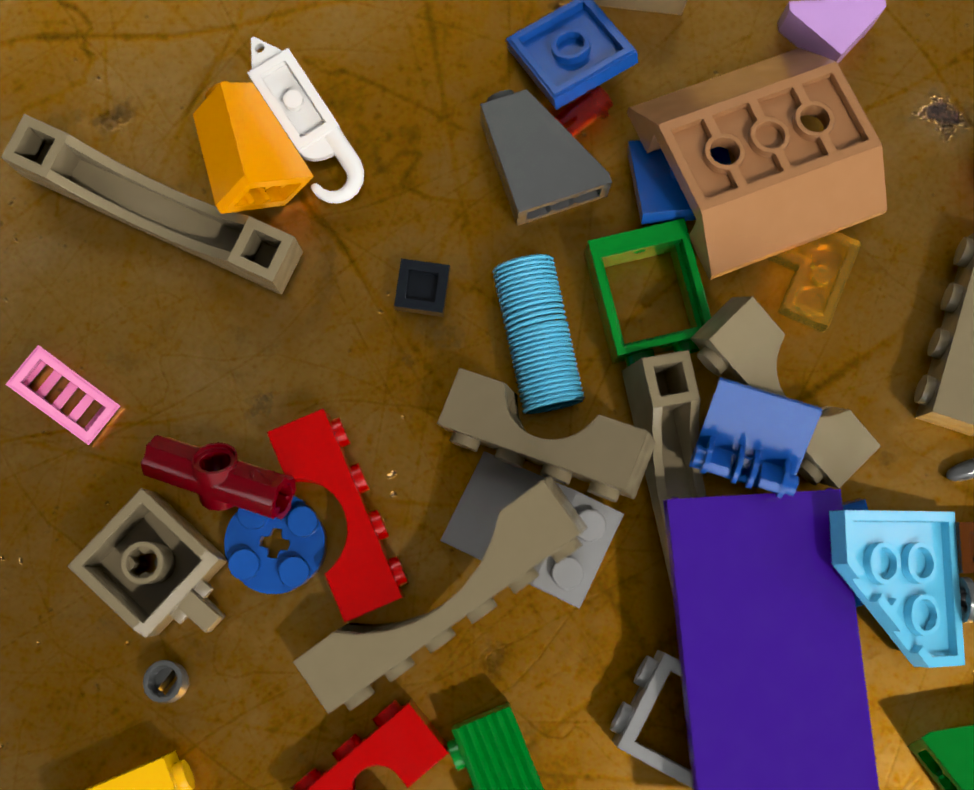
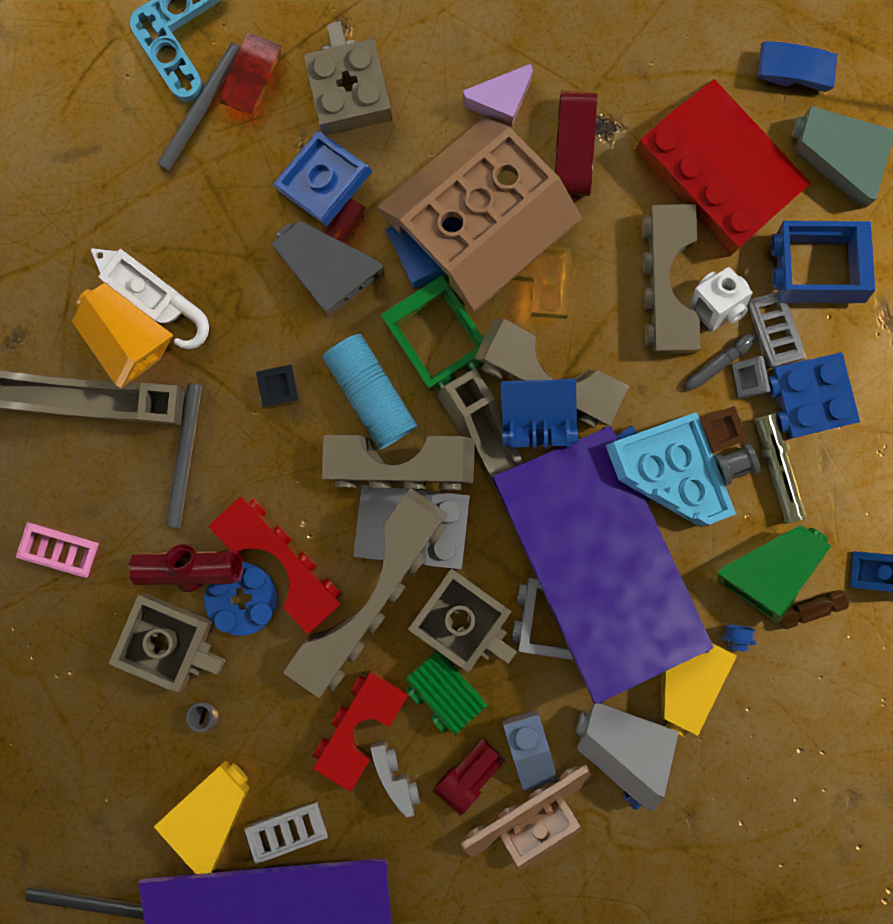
camera: 15 degrees left, 5 degrees up
none -> dark grey bar [166,383,202,528]
none -> dark tan hinge [408,568,517,672]
none -> dark red beam [554,90,598,196]

